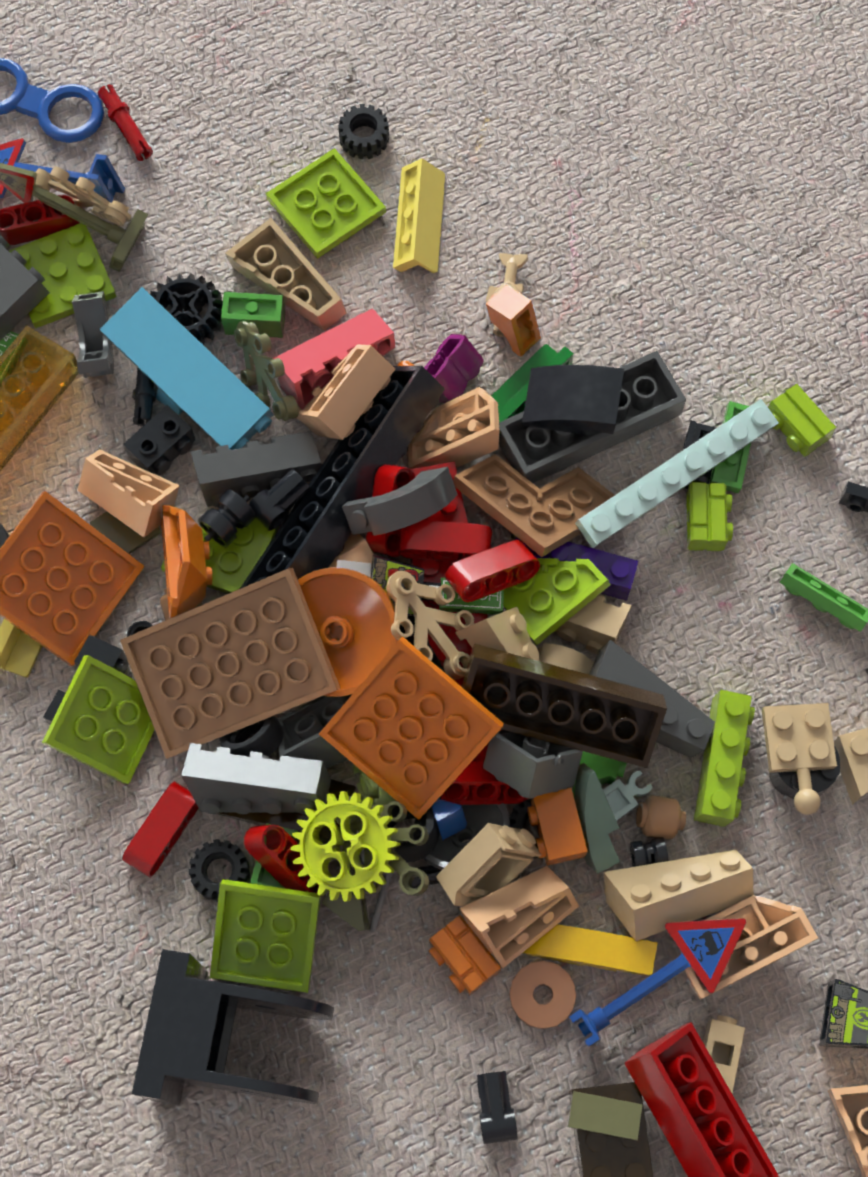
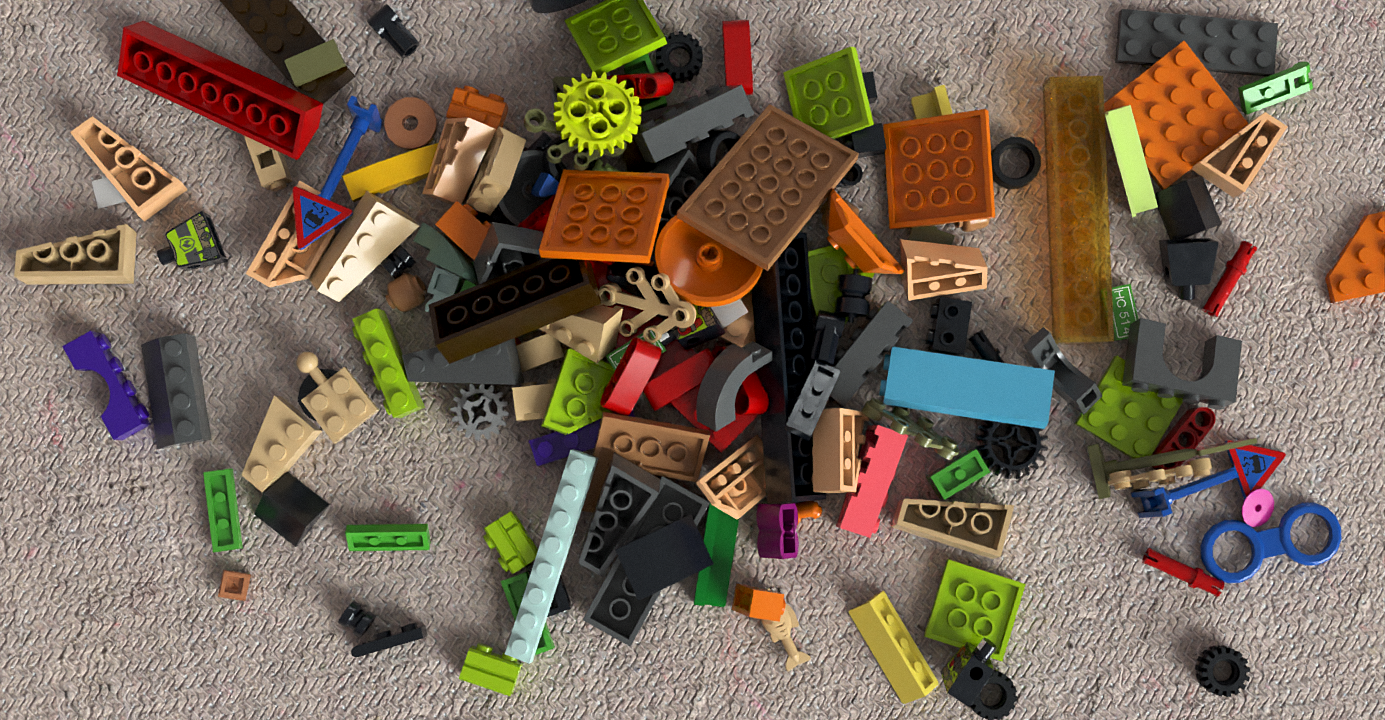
camera: 140 degrees right, 15 degrees up
none -> light grey gear [451,384,510,441]
none -> dark grey wedge [578,452,660,576]
none -> plate [784,360,841,441]
none -> black torso [940,638,997,707]
none -> black tyre [1195,645,1250,697]
none -> piece [1241,488,1274,527]

